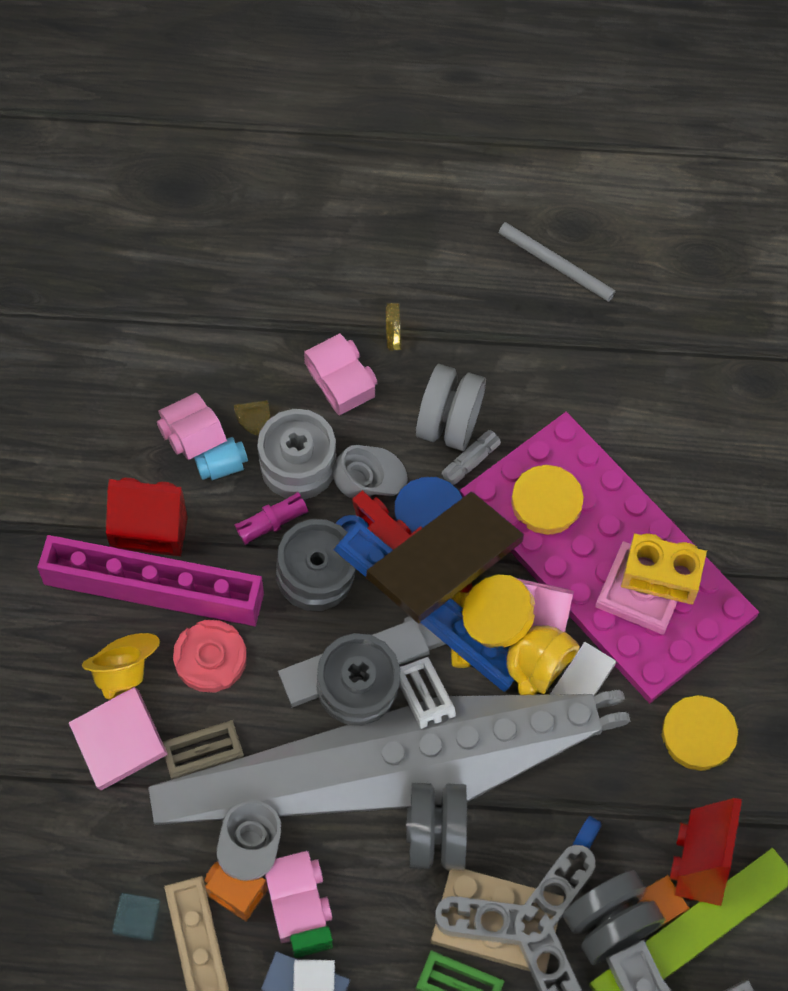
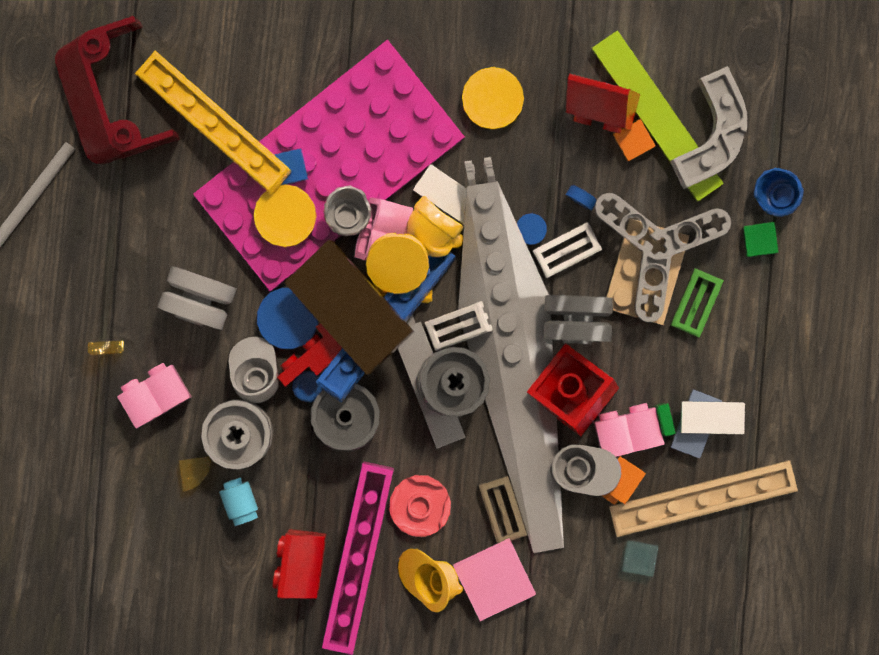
camera: 90 degrees left, 25 degrees up
bright pink brick [157,393,227,460] -> none
dark pink pin [234,492,308,545] -> none
light grey axle [441,430,501,485] -> none
dark grey wheel [562,870,666,965] -> none
bright pink tile [595,541,690,635] -> none
yellow brick [621,533,707,605] -> none
none -> dark red windscreen [55,16,180,165]
none -> yellow tile [135,51,292,195]
none -> blue tile [274,148,309,185]
none -> light grey hair [323,186,371,237]
none -> blue tile [517,213,547,245]
none -> red slope [527,343,619,436]
none -> white tile [533,222,602,278]

